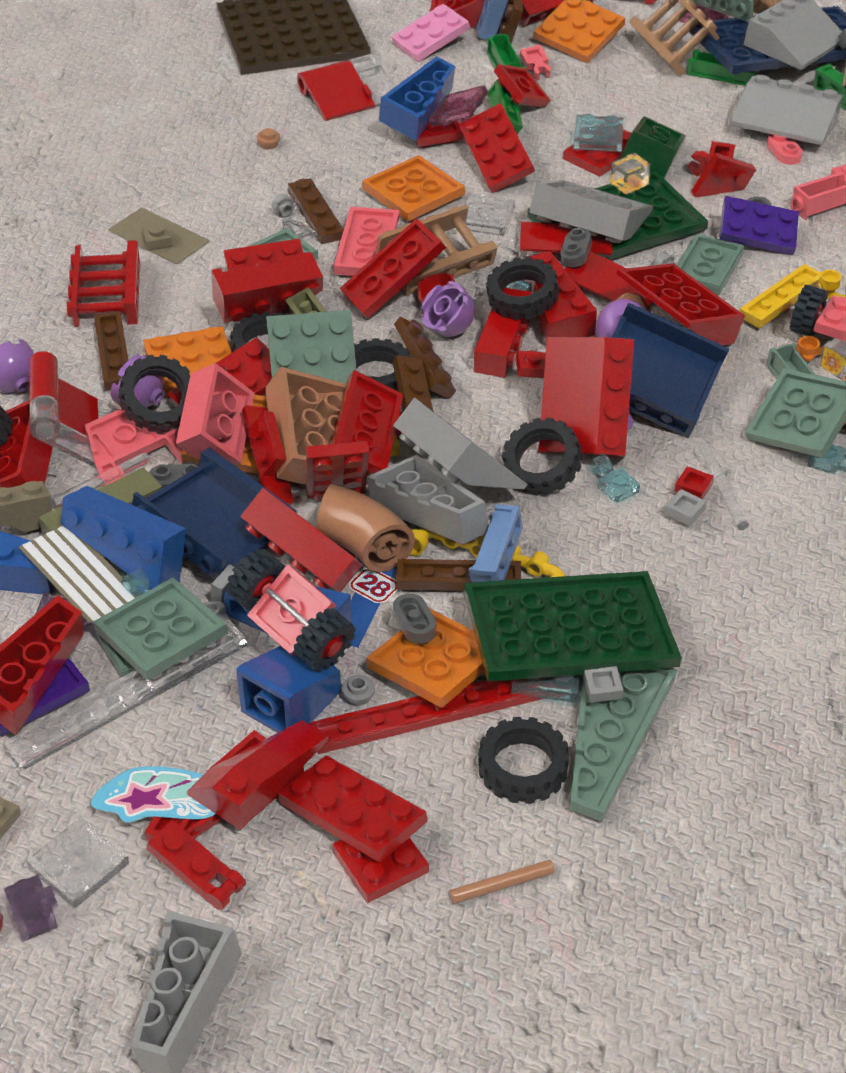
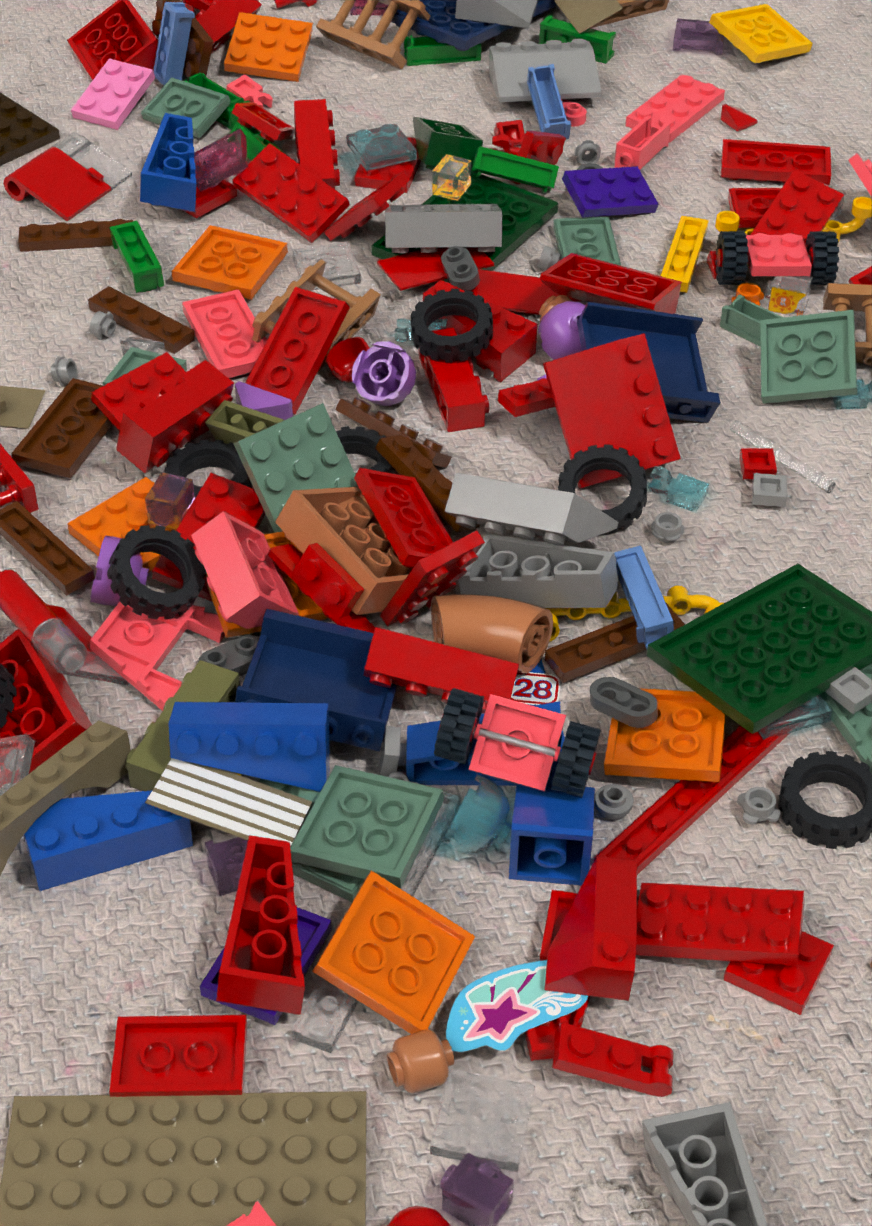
camera: 30 degrees left, 0 degrees up
clear bar [49,453,150,509] -> none
clear light blue hinge [121,568,150,595] -> none
nougat plate [257,128,280,149] -> none
none -> reddish brown plate [11,378,113,478]
none -> reddish brown plate [18,219,133,252]
none -> light grey plate [51,357,78,387]
none -> green container [110,221,164,293]
none -> sand green tile [141,78,231,138]
none -> brick [145,472,195,530]
none -> medium lavender slope [235,381,293,420]
none -> red wedge [294,99,340,189]
none -> orange plate [312,870,475,1034]
none -> red plate [324,171,410,241]
none -> nougat head [387,1029,454,1094]
none -> clear light blue cylinder [441,773,512,854]
none -> green container [472,146,559,194]
none -> medium blue container [527,64,571,139]
none -> light grey plate [575,140,601,165]
none -> light grey plate [651,512,684,543]
none -> light grey plate [737,787,781,825]

